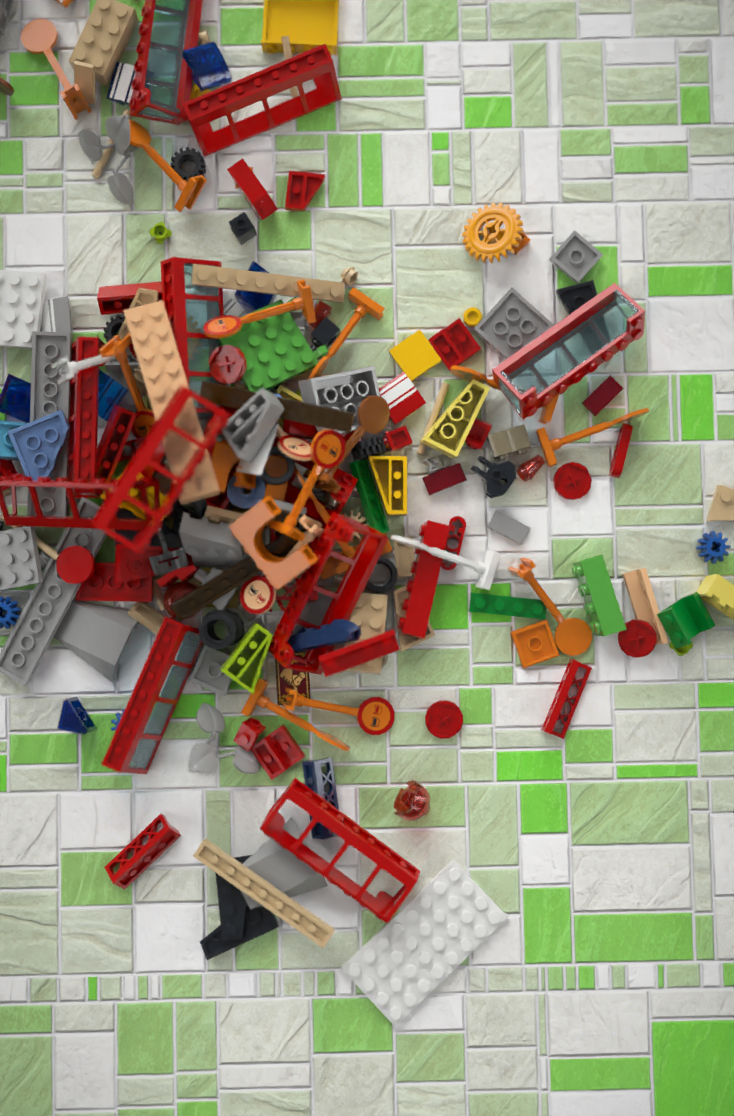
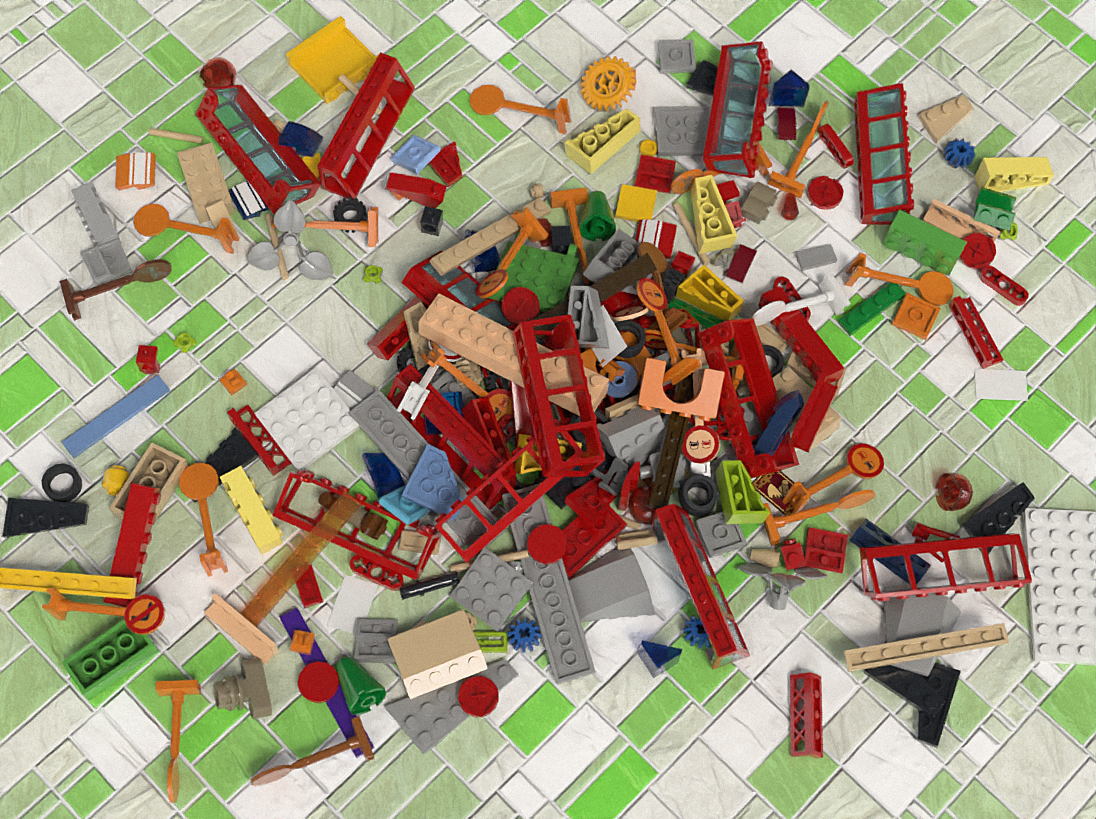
camera: 45 degrees left, 20 degrees down
red tile [425,700,463,739] -> none
black hinge [471,456,516,499] -> none
none -> light blue tile [391,135,441,174]
none -> orange piece [470,85,571,135]
none -> light yellow wedge [564,109,641,174]
none -> green cone [579,191,616,242]
none -> red panel [716,180,740,205]
none -> tan cone [750,549,780,568]
none -> clear blue slope [769,69,810,107]
none -> window [854,83,914,225]
none -> red plant [911,522,961,563]
none -> black wing [962,482,1035,555]
none -> white sticker [974,368,1028,401]
none -> red beam [979,266,1029,306]

